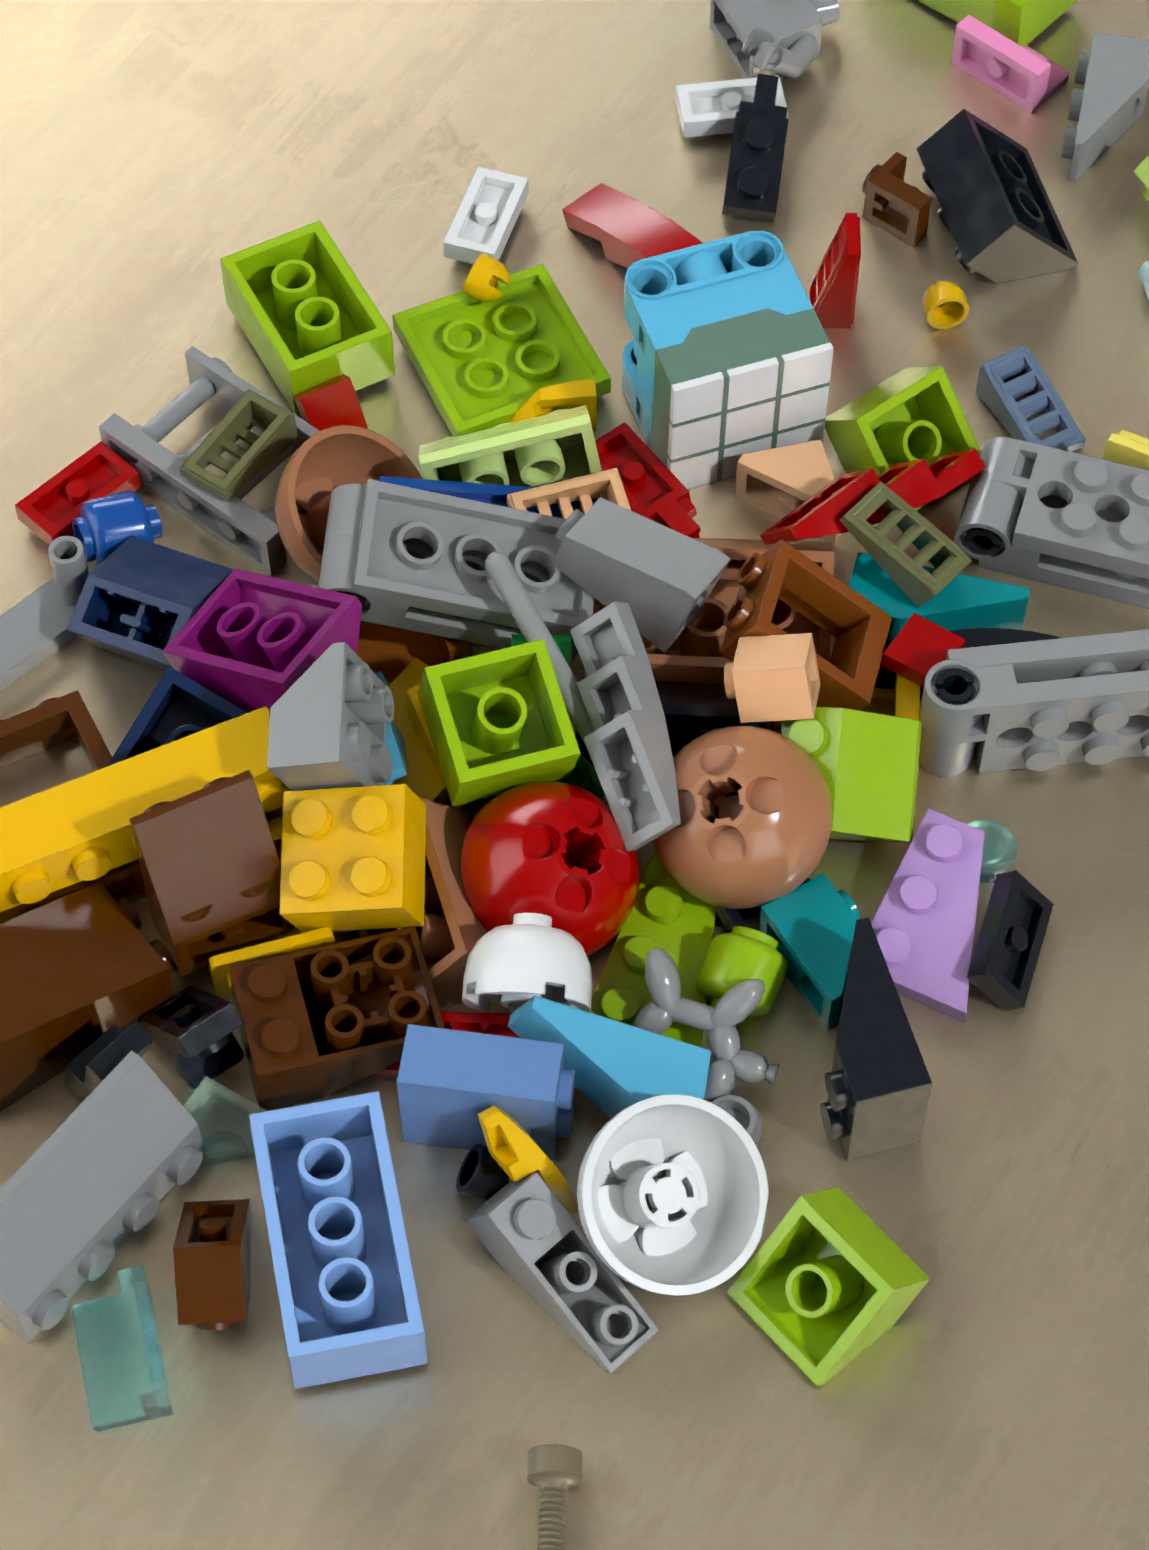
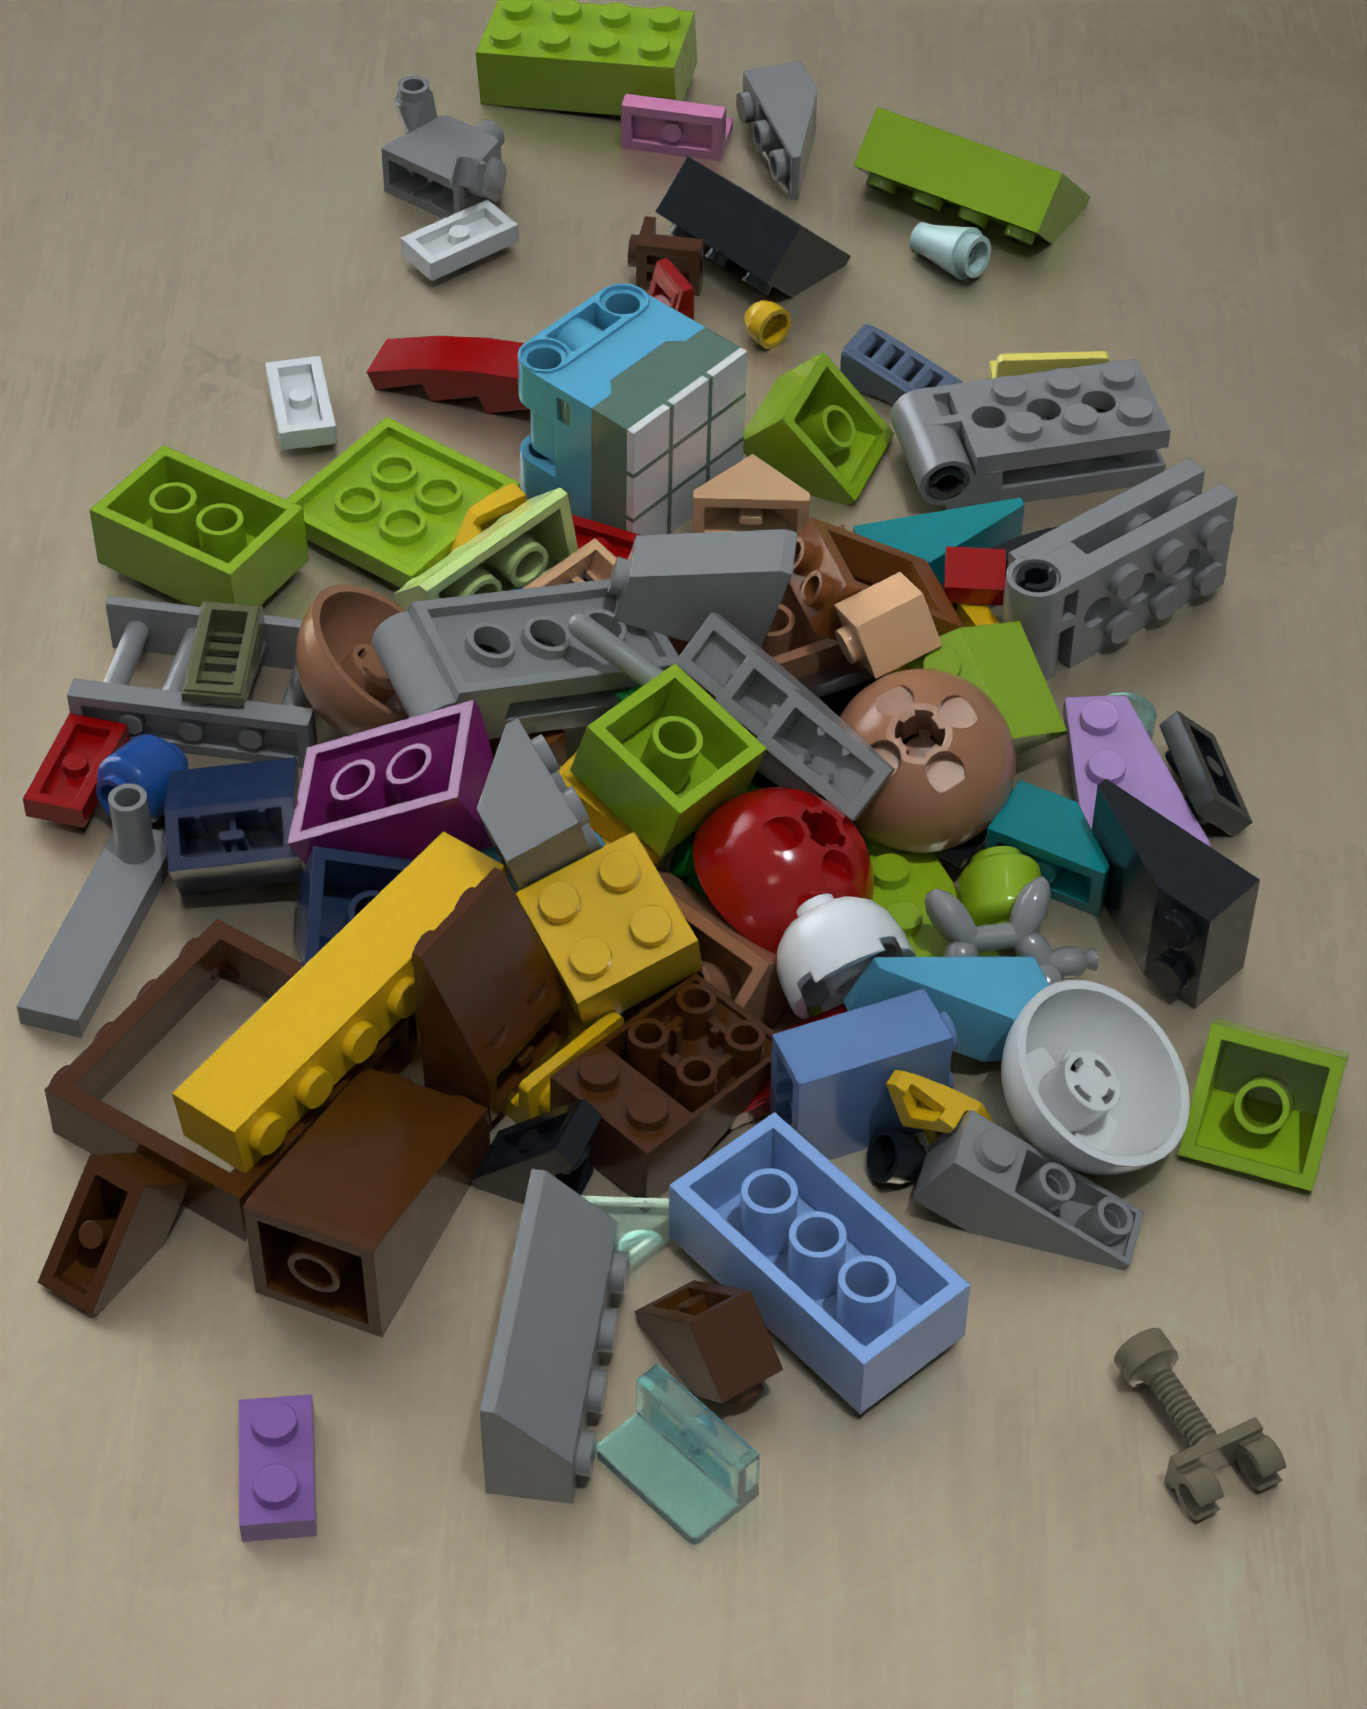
camera: 30 degrees left, 10 degrees down
black slope [64,1022,153,1097] -> none
red tile [294,374,368,431] -> none
yellow hinge [463,253,510,302] -> none
black hinge [722,74,789,222] -> none
red slope [760,448,986,545] -> none
olive slope [839,482,972,608] -> none

